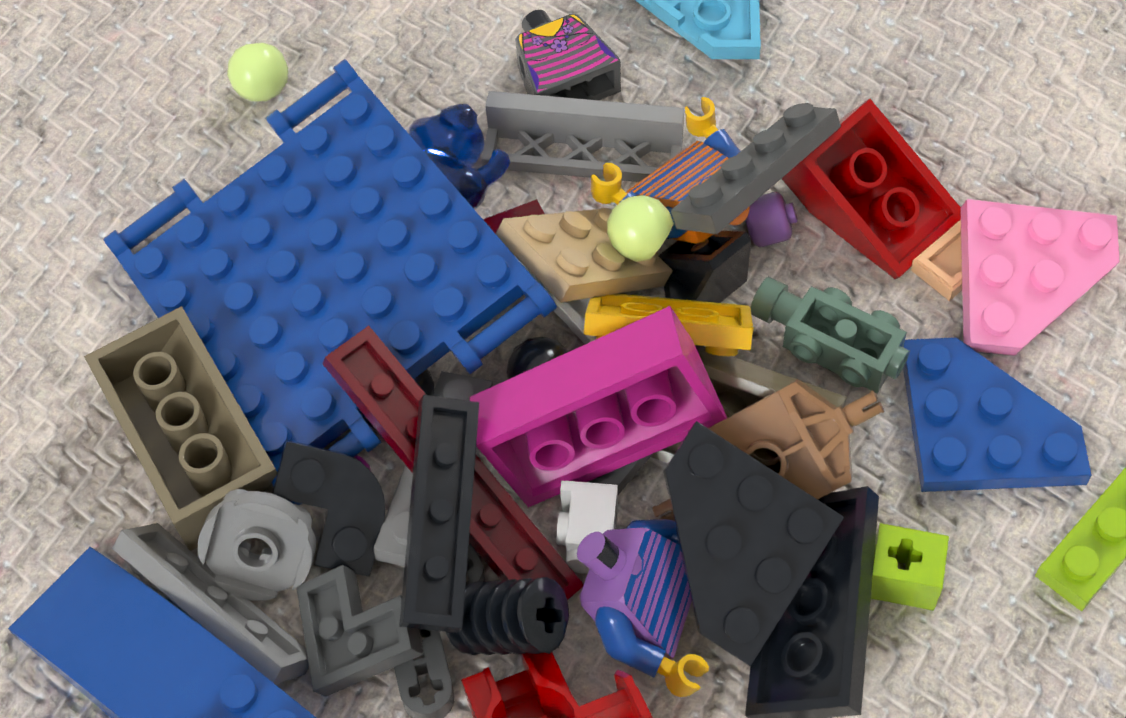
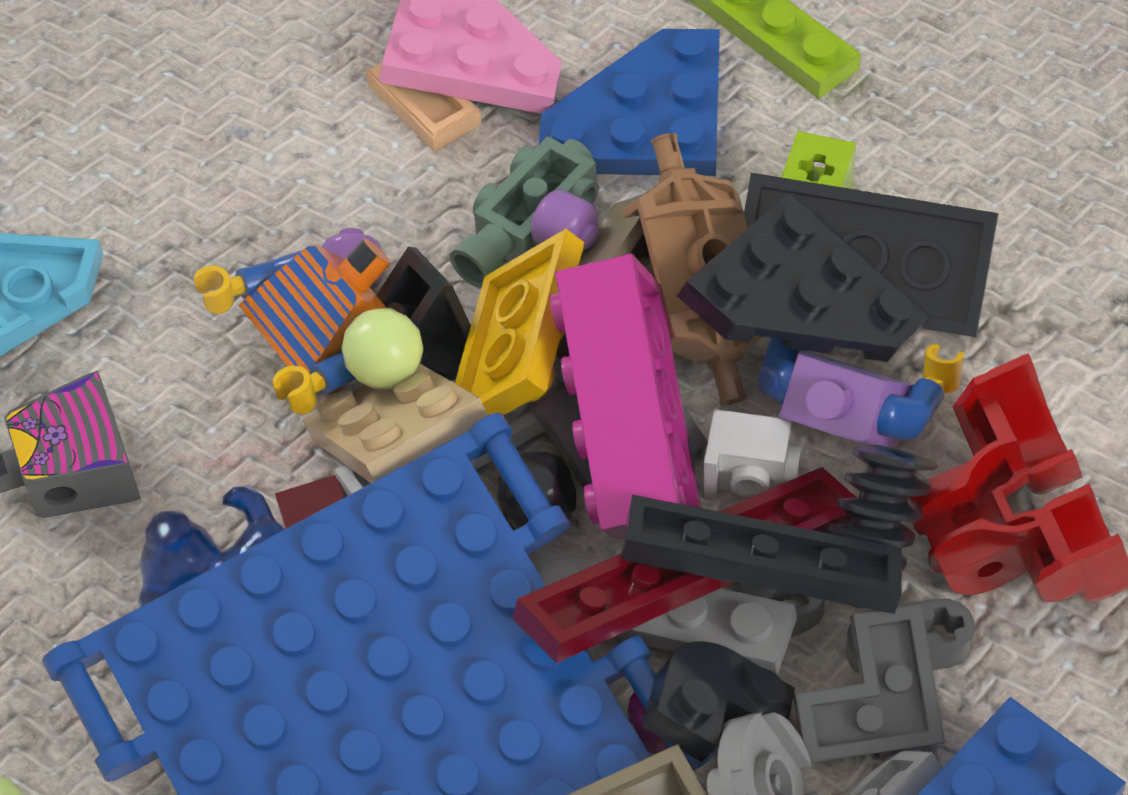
camera: 85 degrees left, 5 degrees down
light grey fence [482,91,684,182] -> none
dark grey plate [671,103,841,234] -> none
red slope [781,98,961,279] -> none
none -> medium lavender piece [531,189,599,252]

